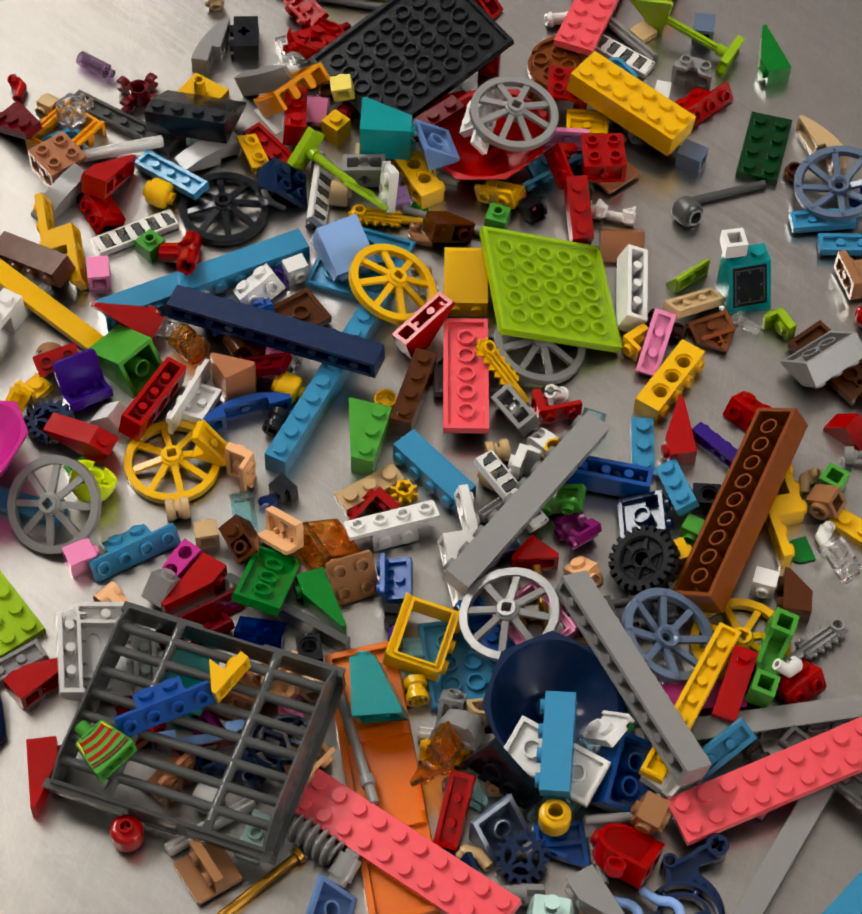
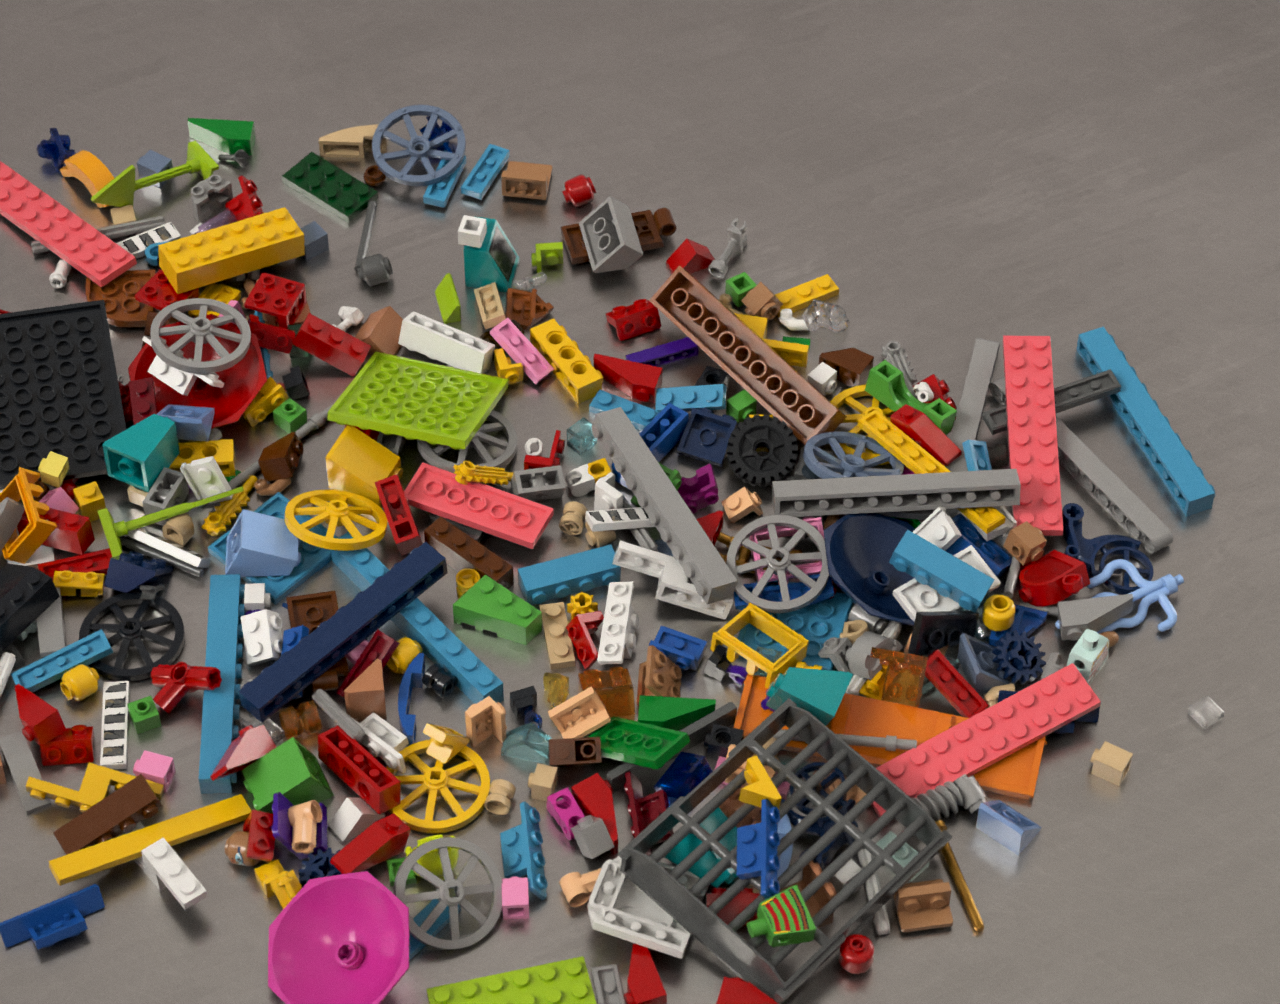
camera: 65 degrees left, 5 degrees down
none -> clear purple cylinder [193,208,237,235]
none -> dark grey hand [218,149,251,167]
none -> light nougat piece [288,800,322,854]
none -> light grey axle [312,689,365,741]
none -> clear yellow bracket [543,672,570,709]

